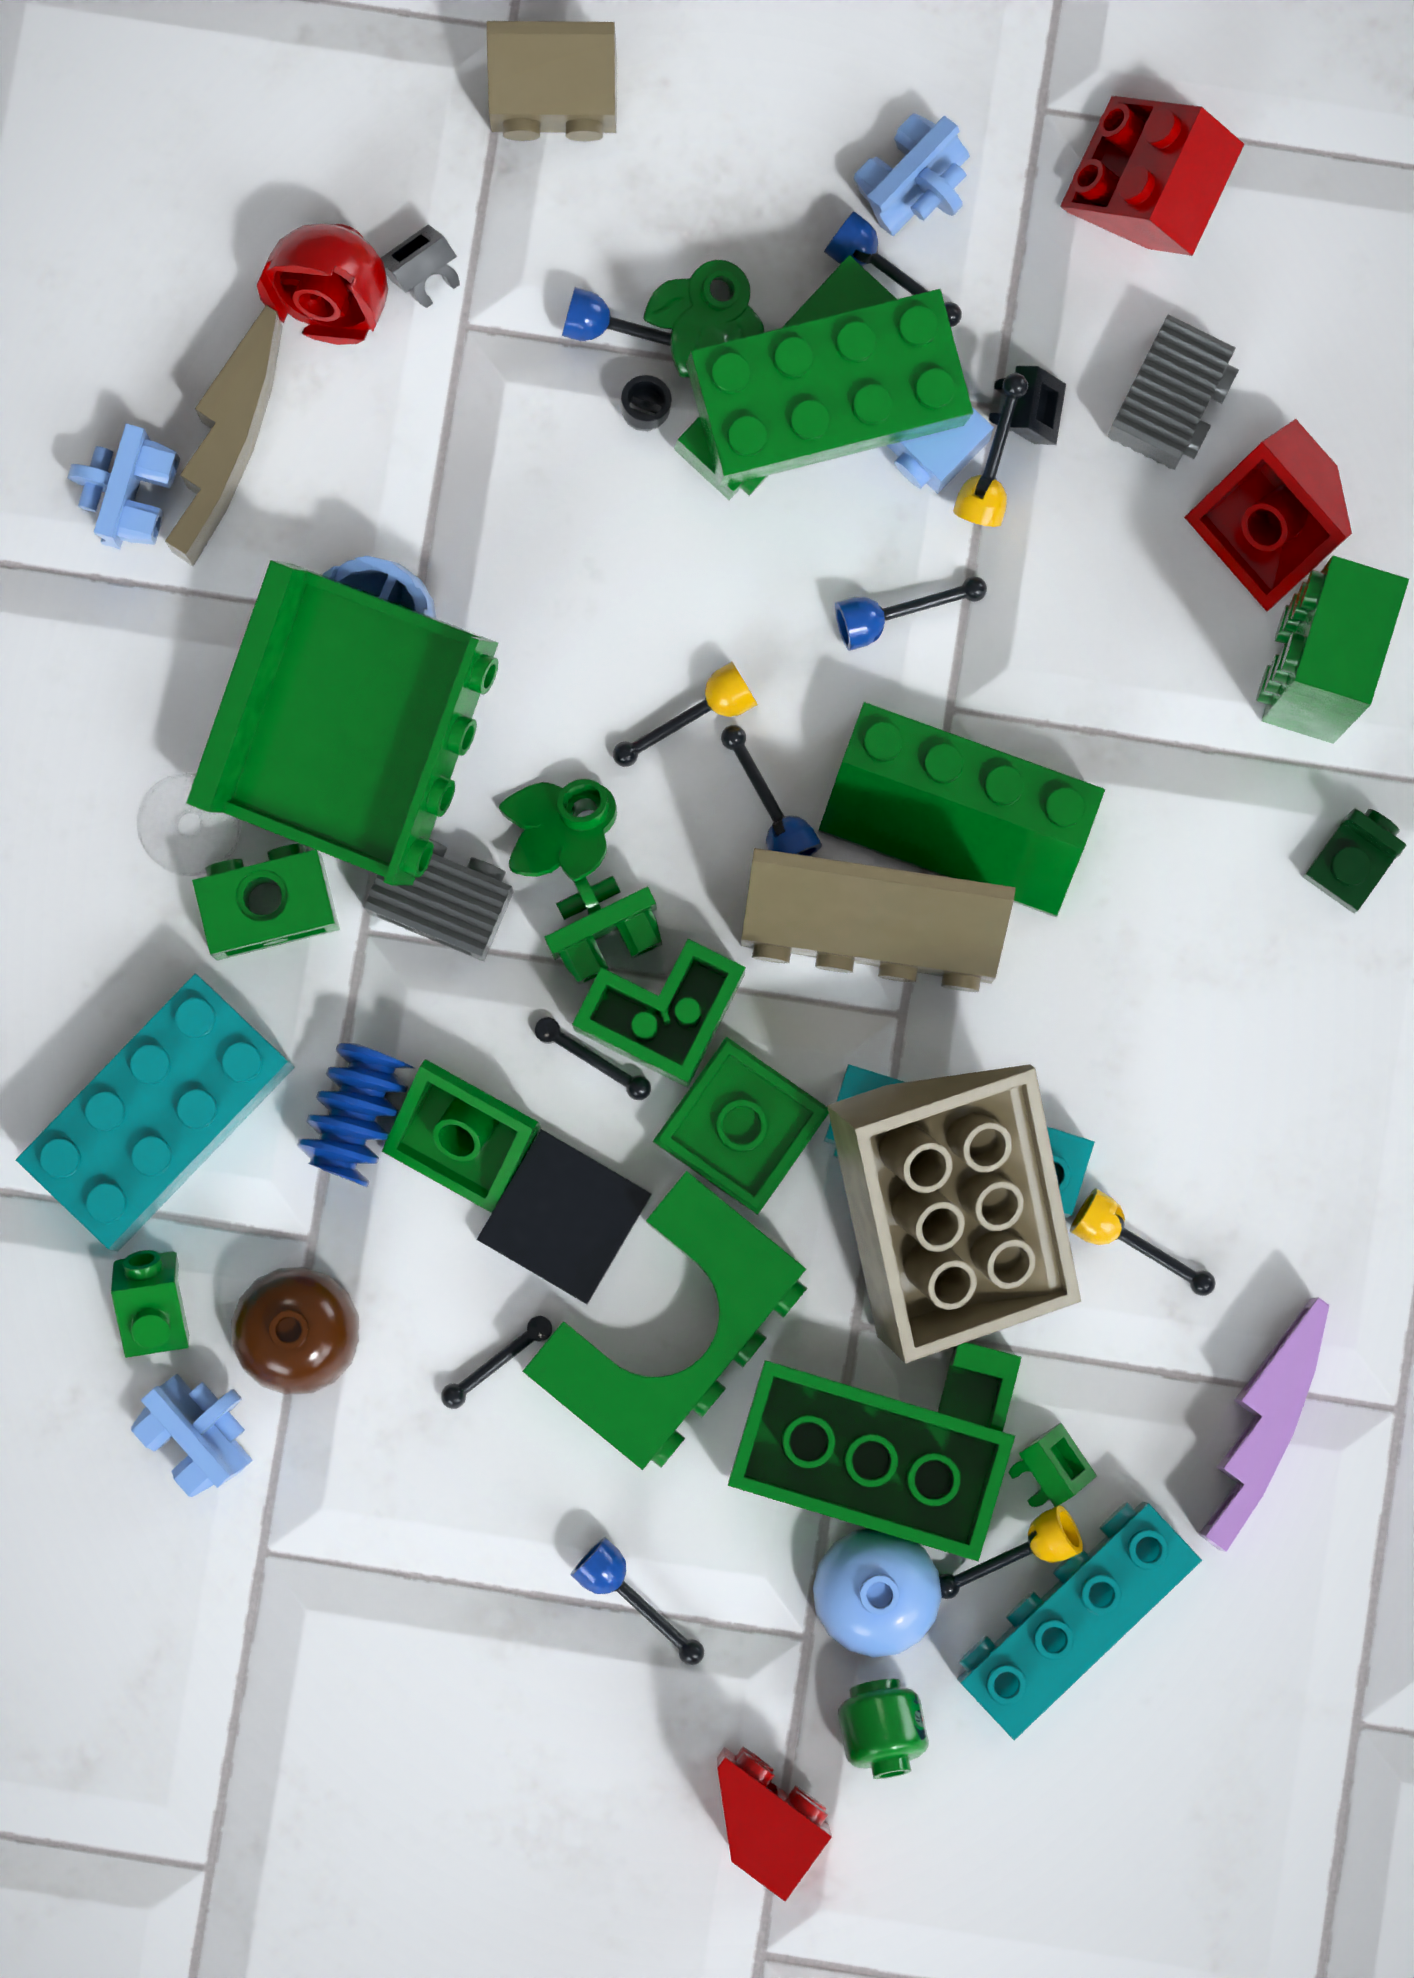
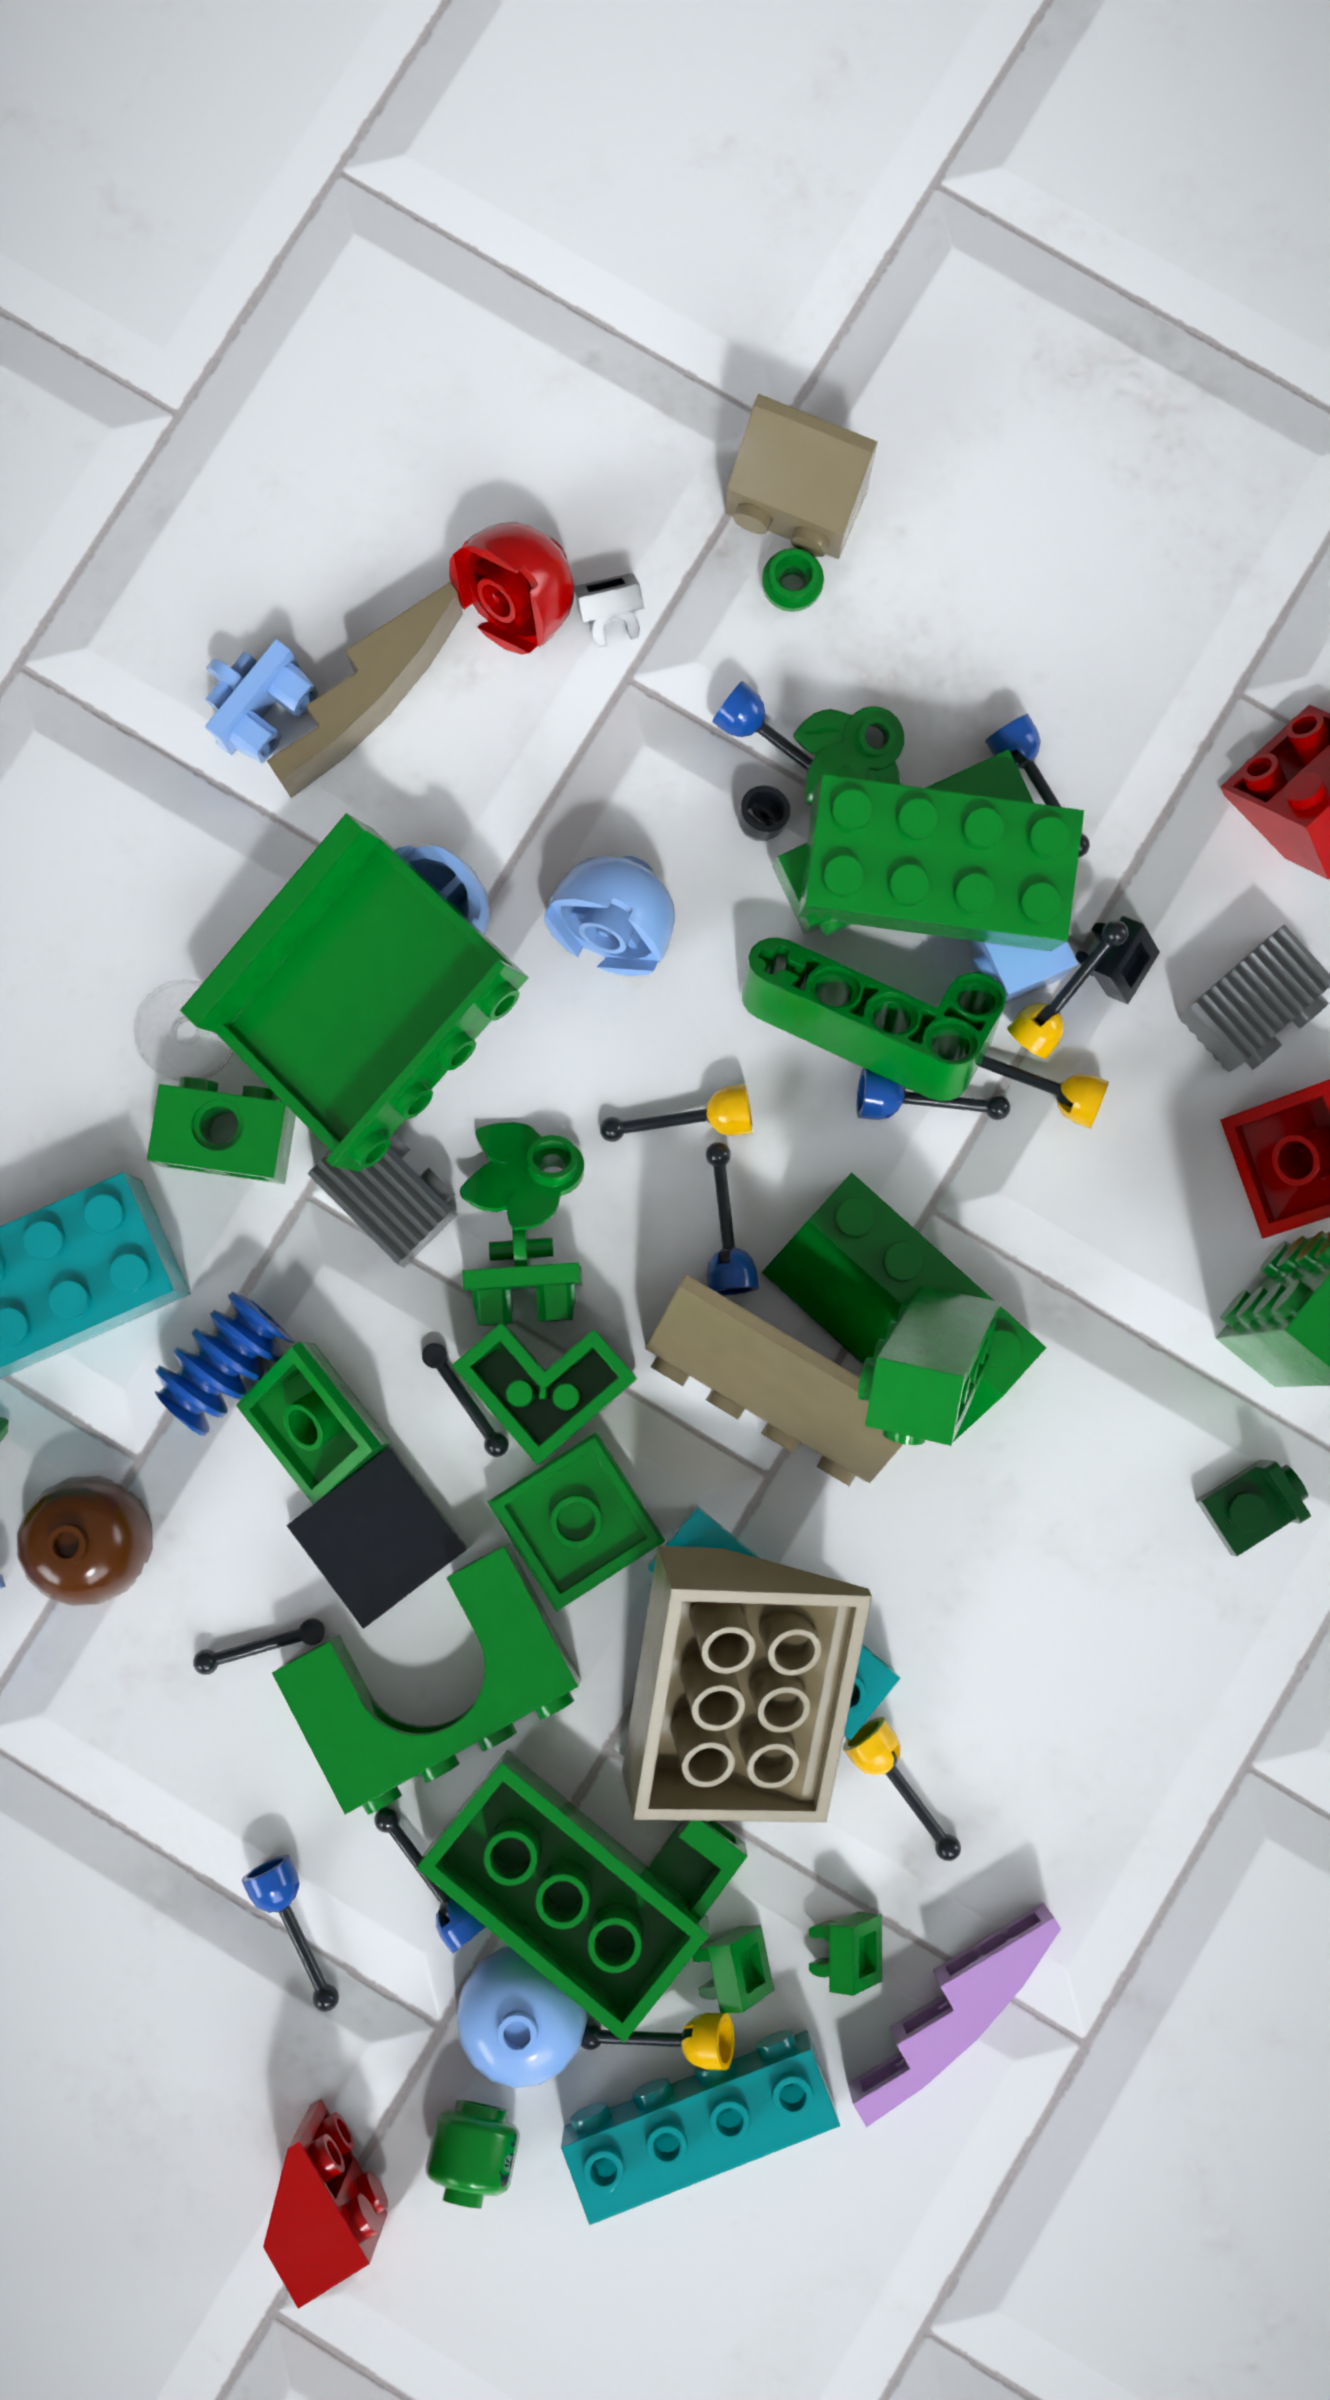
camera: 25 degrees right, 0 degrees up
light blue hips [854,113,970,236] -> none
none -> hinge [374,1806,485,1954]
none -> light blue cylinder [544,856,675,976]
none -> green beam [742,937,1006,1101]
none -> green plate [762,548,824,612]
none -> green tile [809,1911,882,1996]
none -> green brick [857,1285,1000,1446]
none -> yellow hinge [979,1056,1109,1129]

